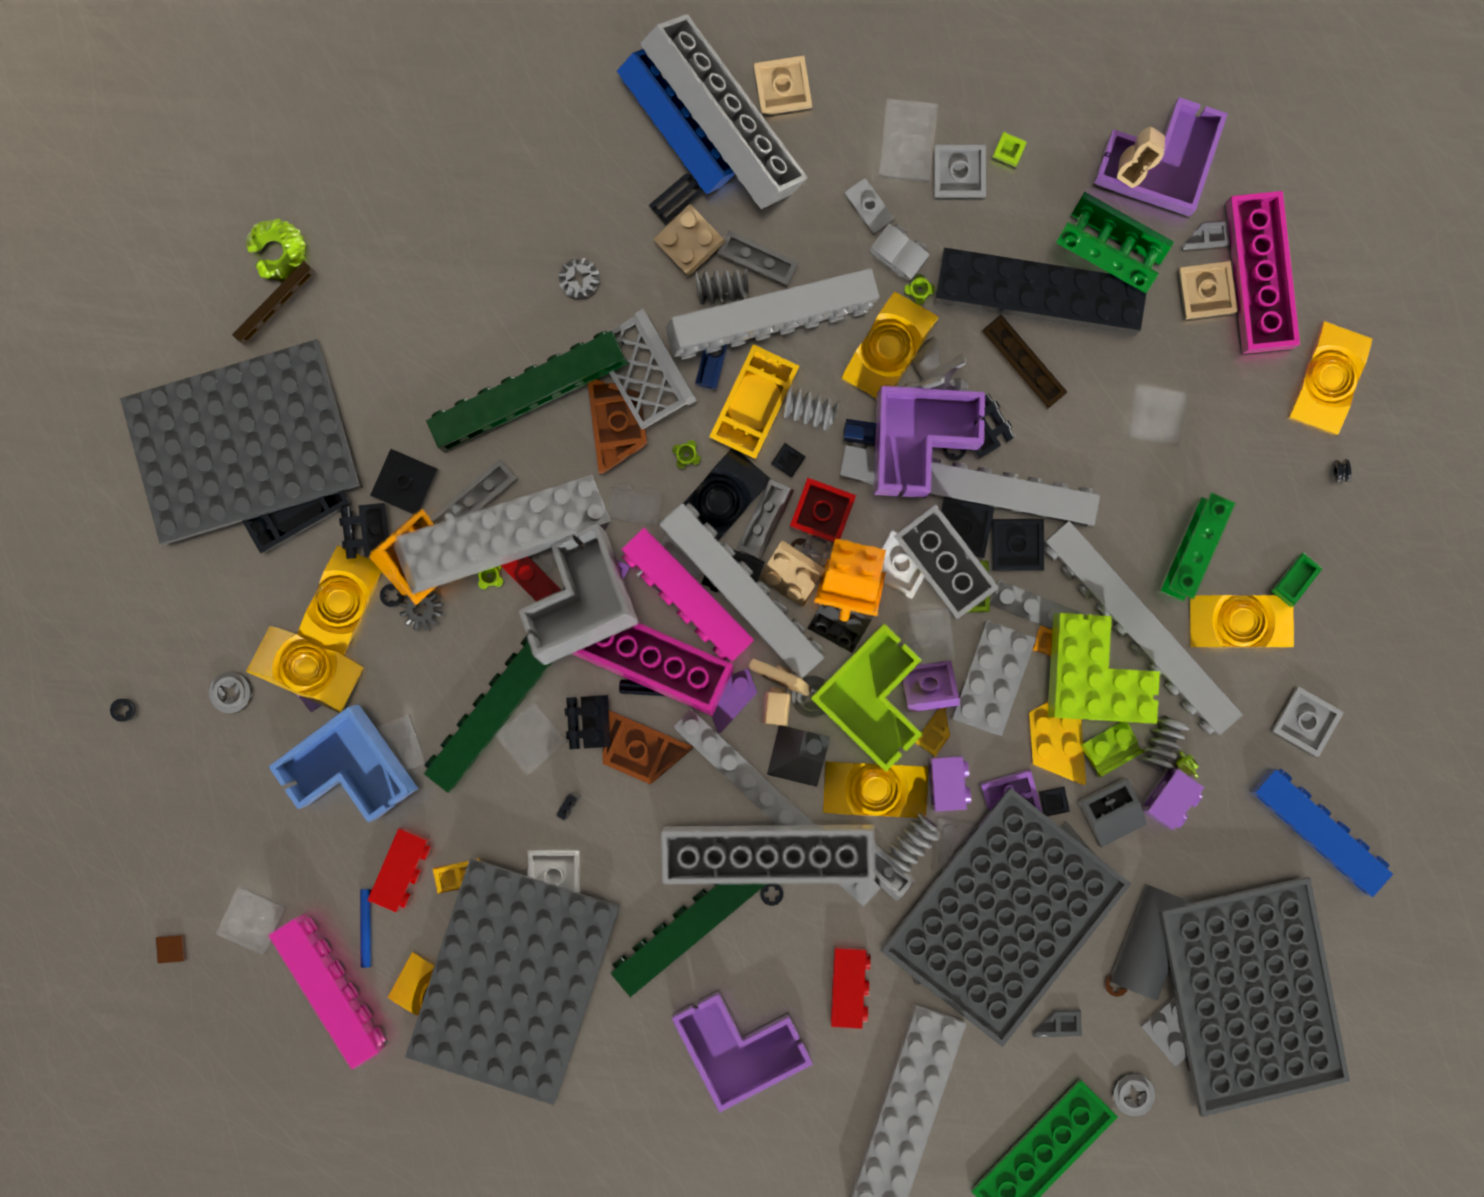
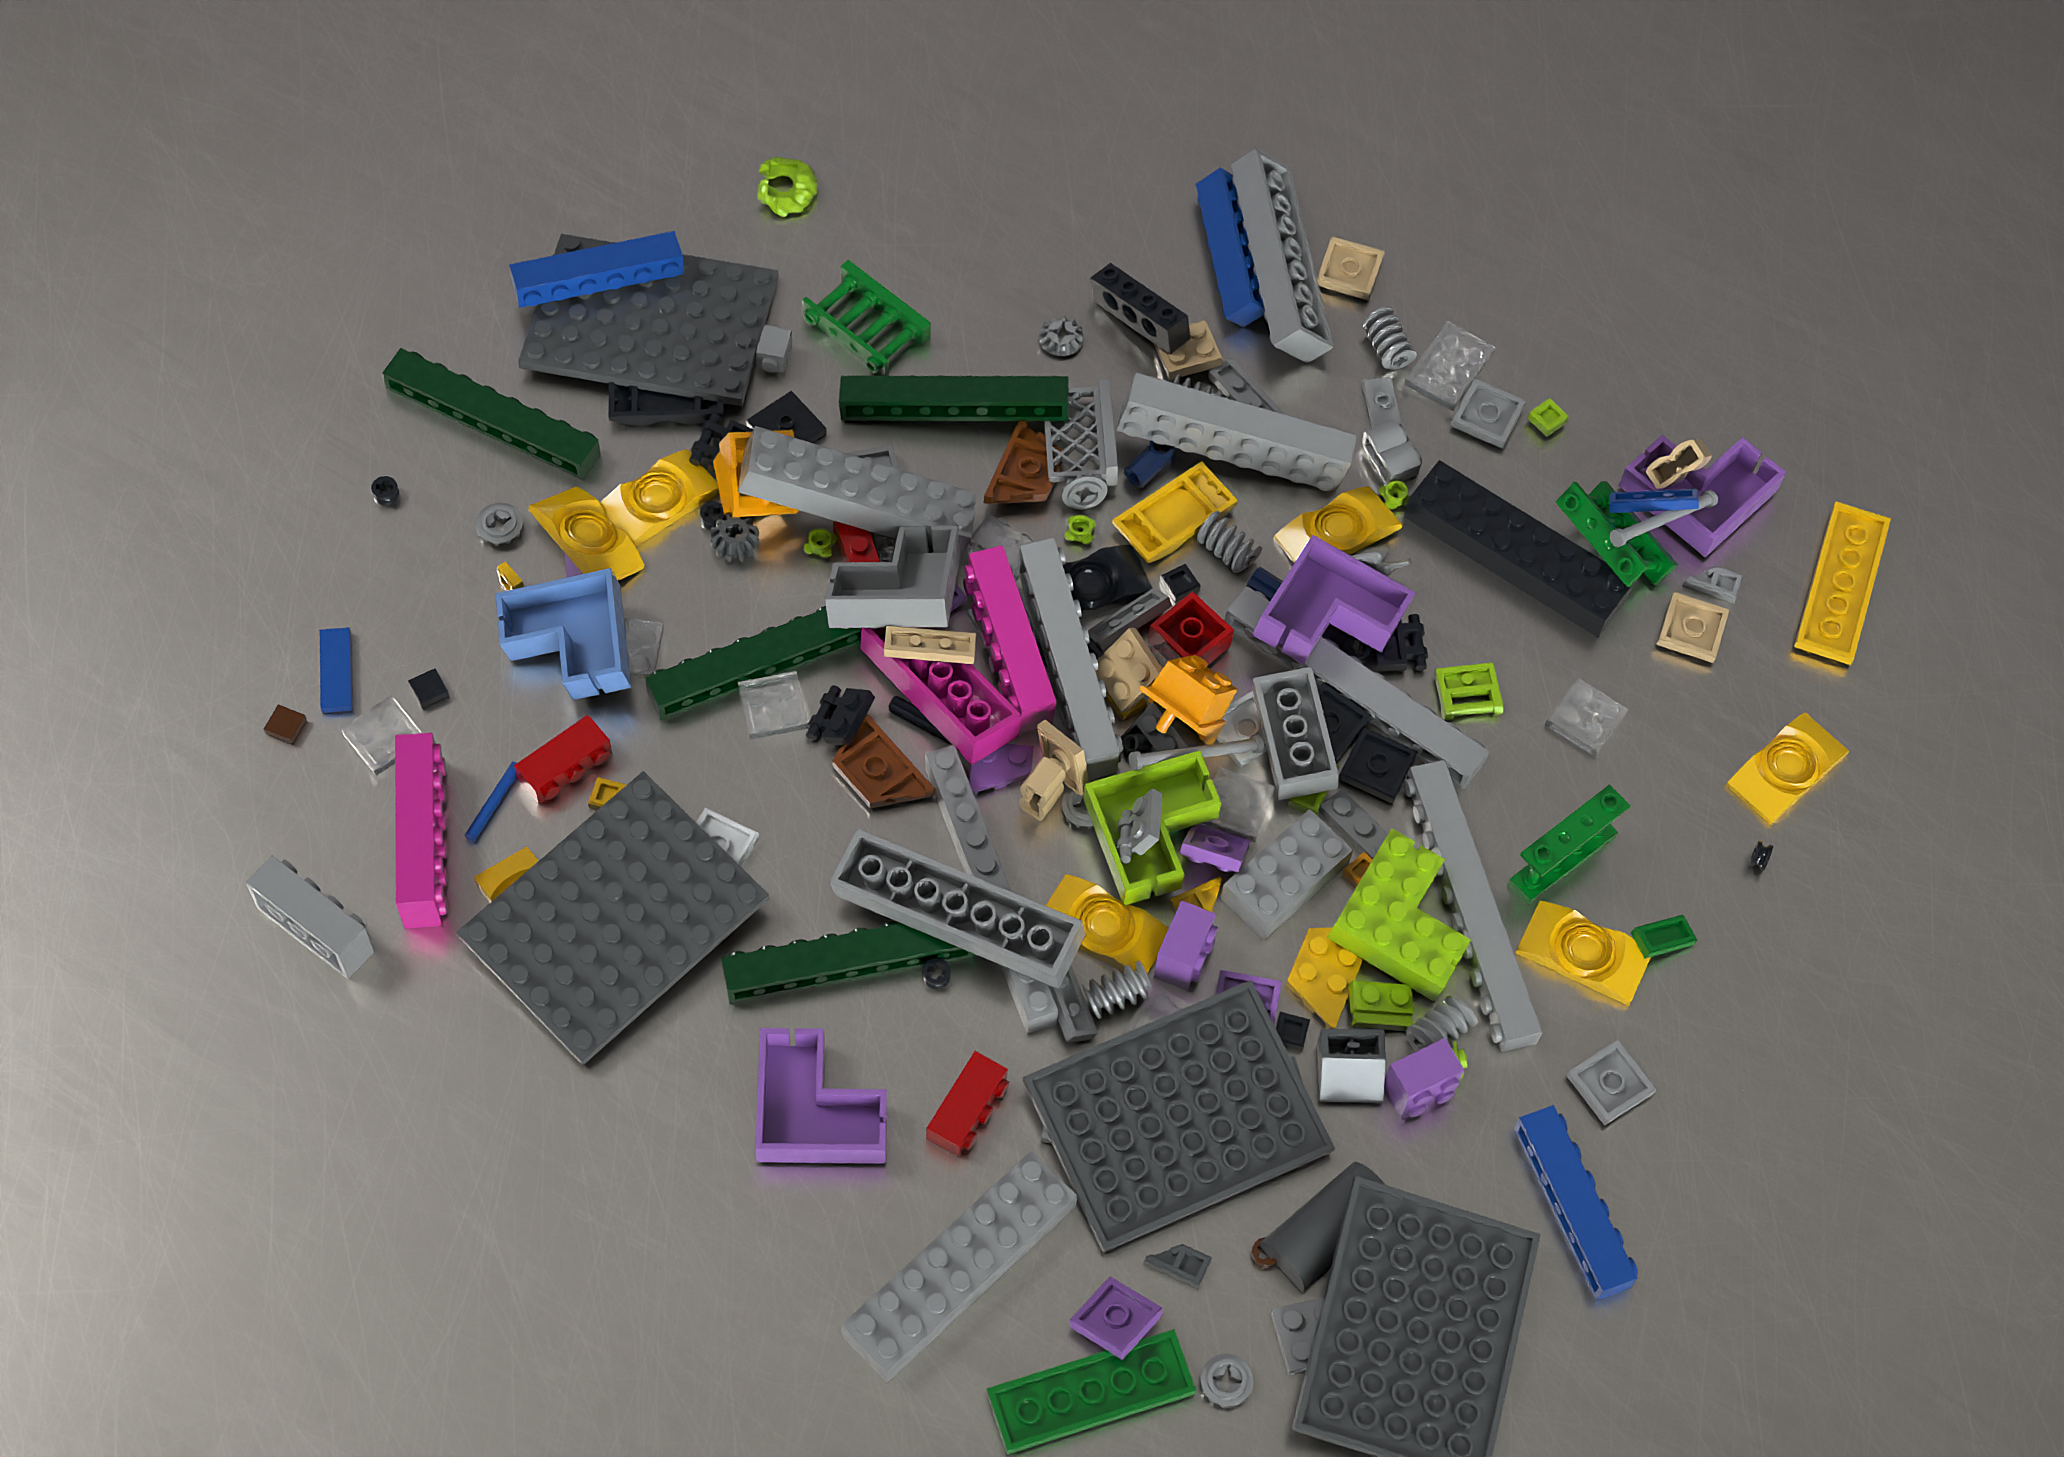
camera: 20 degrees right, 25 degrees down
dark brown tile [232,261,315,345] -> none
black tile [556,792,581,821] -> none
black tile [649,172,704,226] -> none
dark grey slope [767,725,830,787] -> none
dark brown tile [981,314,1067,409] -> none
dark pink brick [1225,191,1300,354] -> none
none -> light grey brick [246,855,374,979]
none -> blue tile [319,627,353,713]
none -> dark green brick [382,348,601,480]
none -> black tile [408,668,449,708]
none -> yellow tile [497,561,524,591]
none -> blue brick [509,231,684,308]
none -> light grey brick [756,325,793,373]
none -> green fence [802,259,931,376]
none -> tan plate [884,626,976,664]
none -> light grey gear [1061,472,1107,510]
none -> medium lavender plate [1070,1276,1163,1360]
none -> black brick [1090,263,1190,354]
none -> light grey plate [1116,788,1162,864]
none -> light grey bar [1129,735,1264,770]
none -> light grey piece [1363,307,1417,370]
none -> lime plate [1434,662,1503,720]
none -> blue tile [1610,489,1699,513]
none -> light grey bar [1610,490,1718,547]
none -> yellow plate [1794,501,1891,665]

